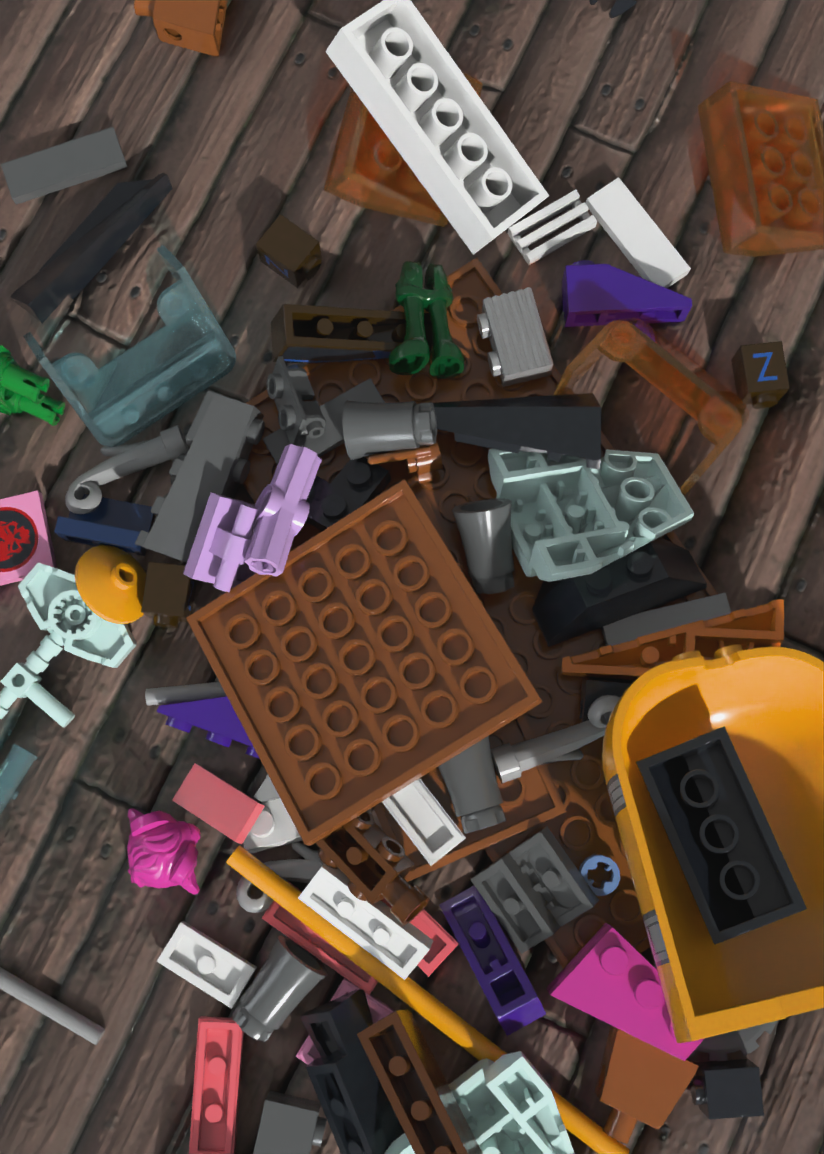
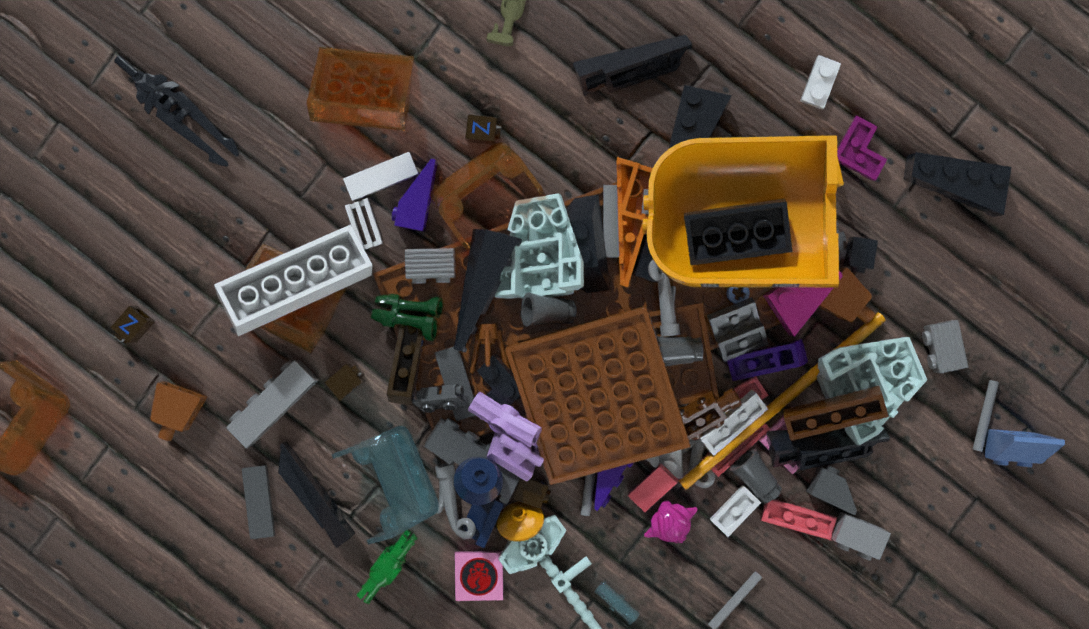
camera: 75 degrees left, 10 degrees up
dark grey plant [342,400,437,460] -> none
white tile [382,778,466,866] -> none
none -> light grey brick [226,359,319,448]
none -> dark blue cone [454,457,503,505]

